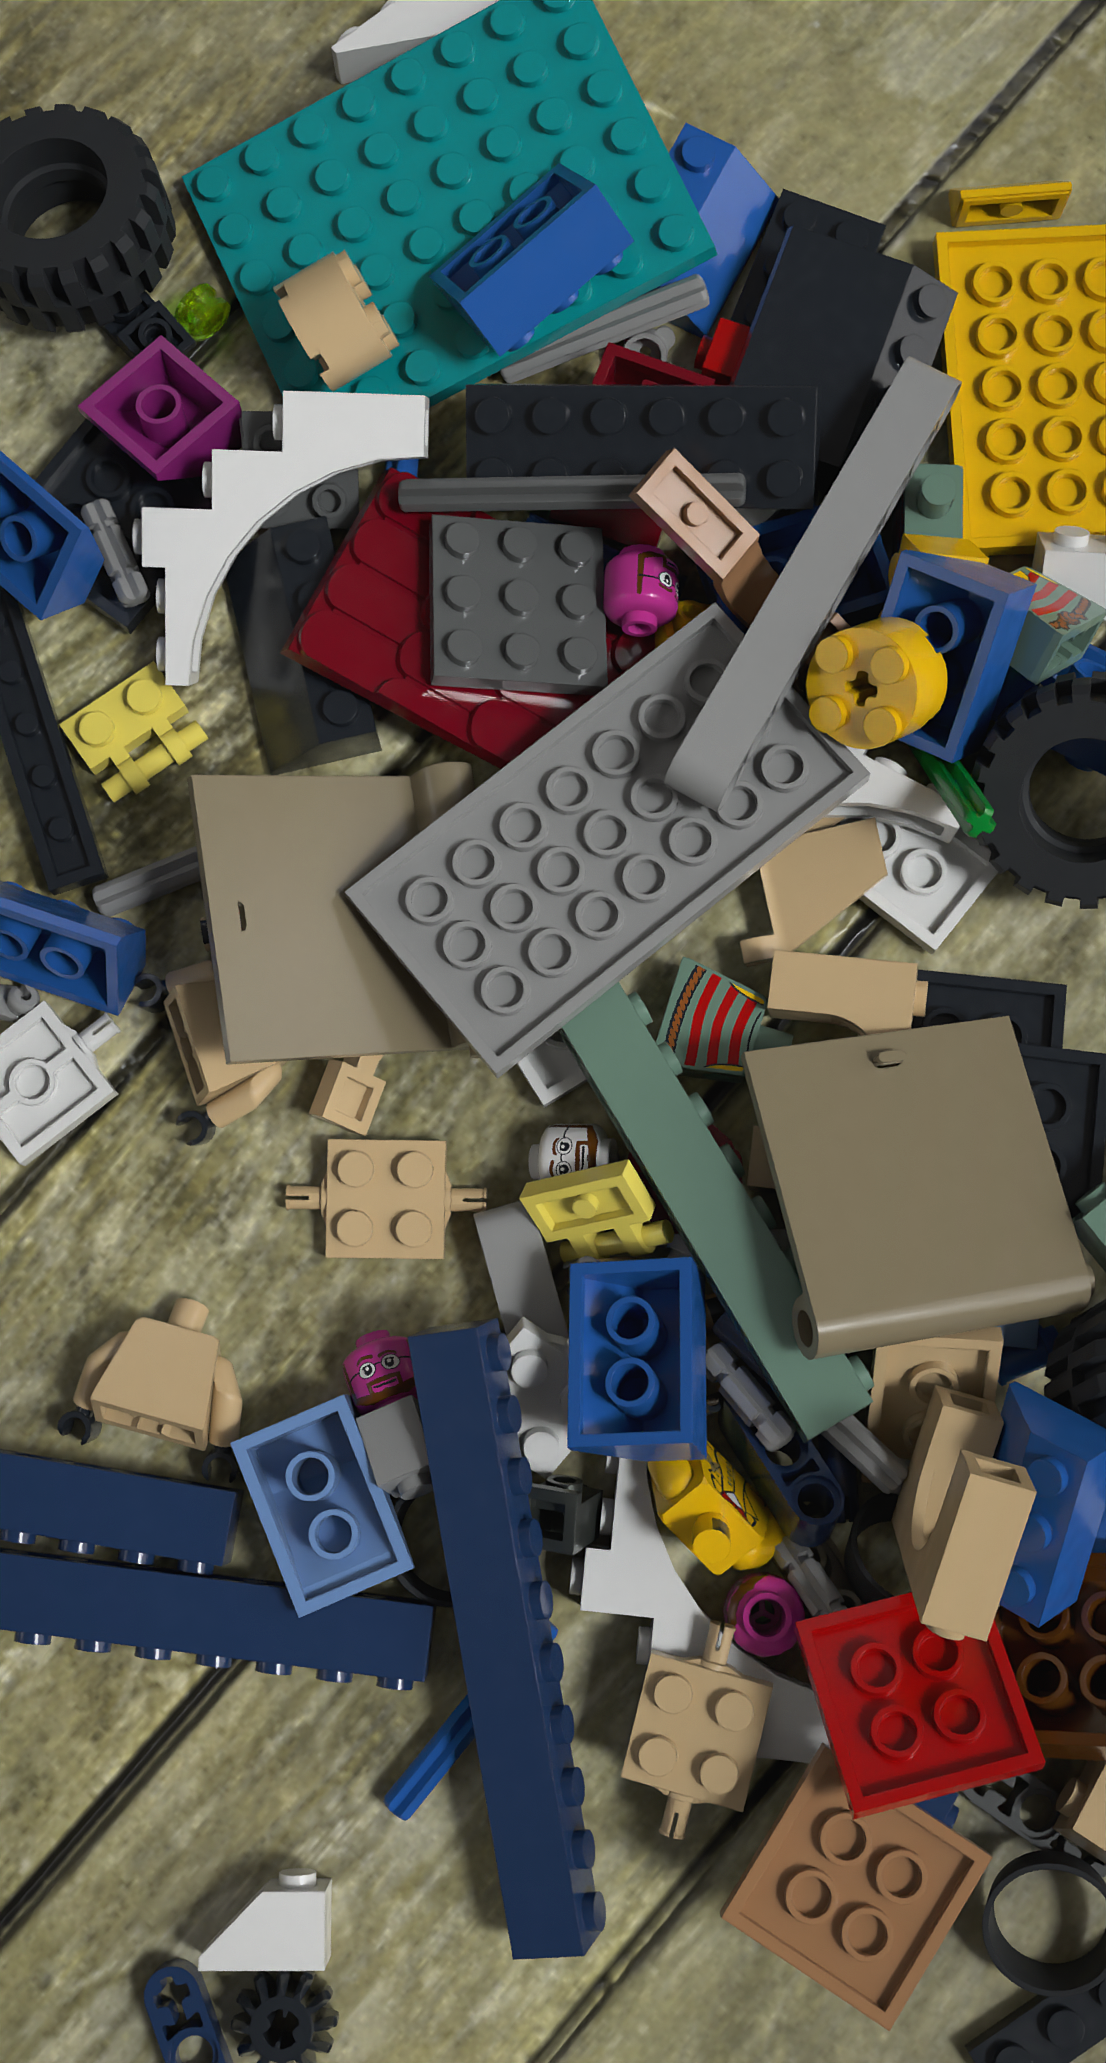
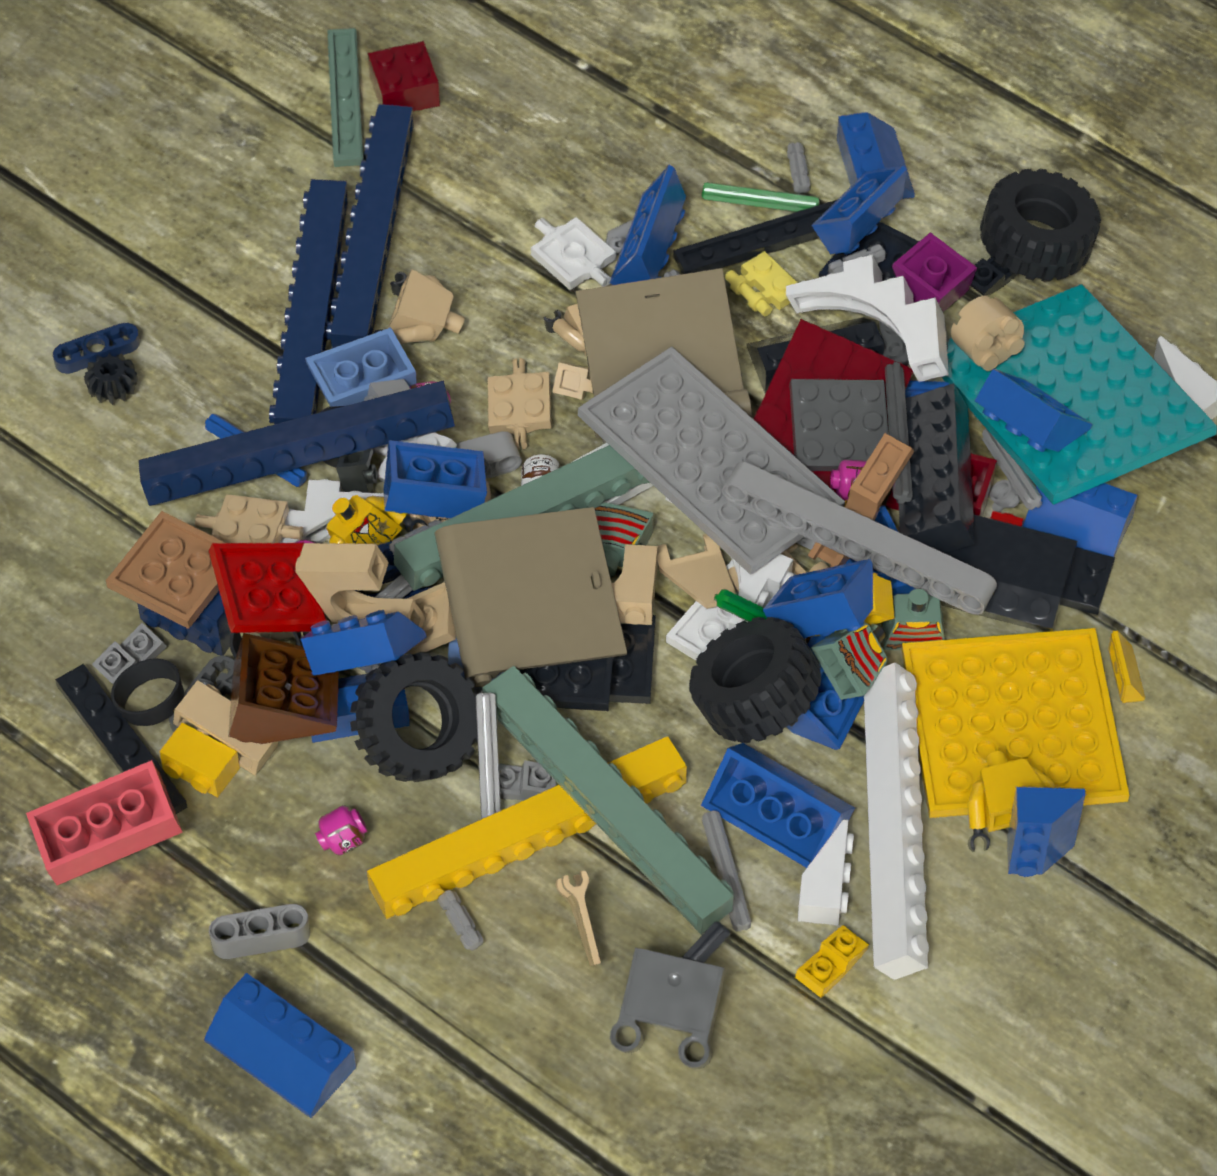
camera: 85 degrees right, 25 degrees down
clear neon green bush [174,283,231,341] -> none
white slope [198,1868,332,1971] -> none
light yellow plate [519,1159,674,1262] -> none
yellow brick [806,617,948,749] -> none
none -> light grey slope [92,623,167,684]

